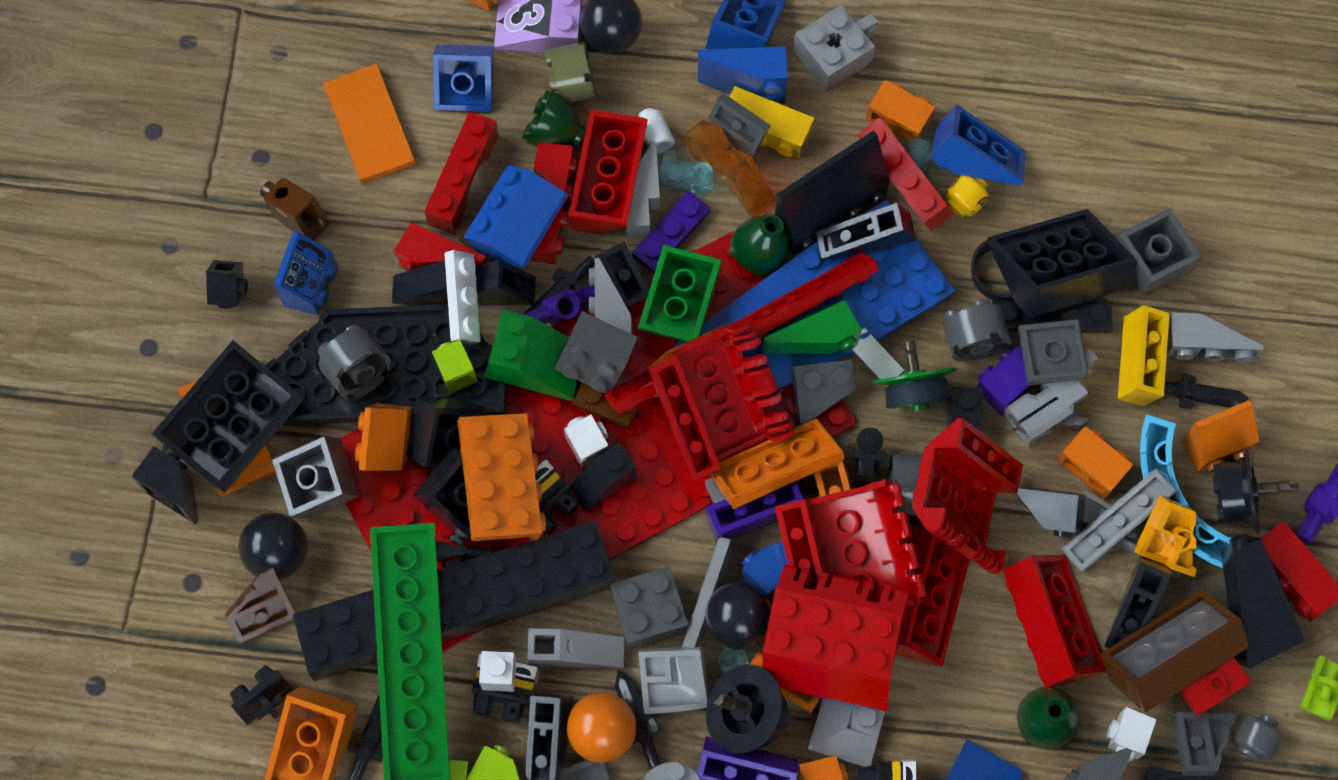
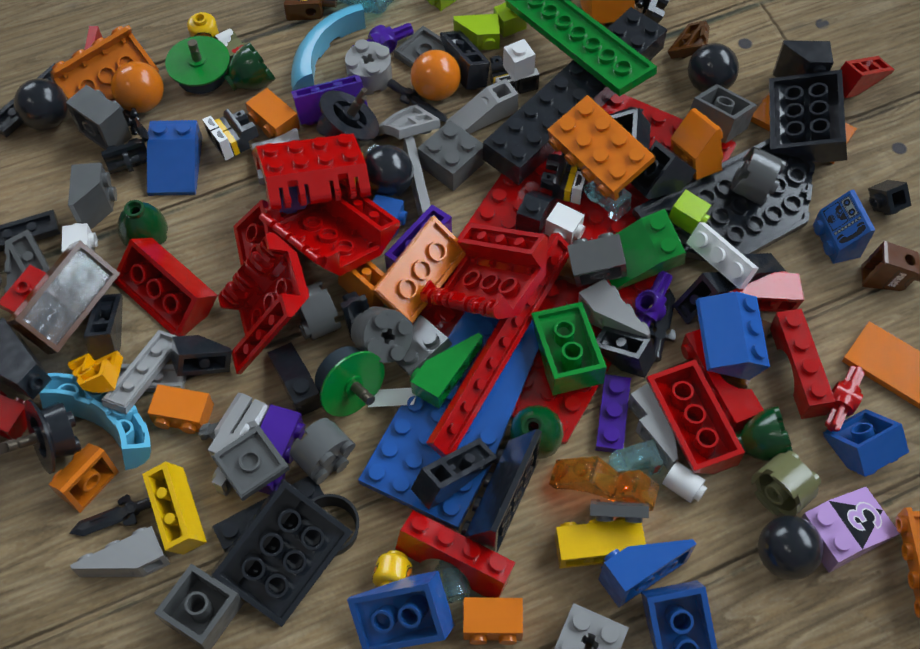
camera: 150 degrees right, 10 degrees down
none -> dark grey brick [351,306,413,363]
none -> red axle [825,366,865,432]
none -> red slope [840,56,895,98]

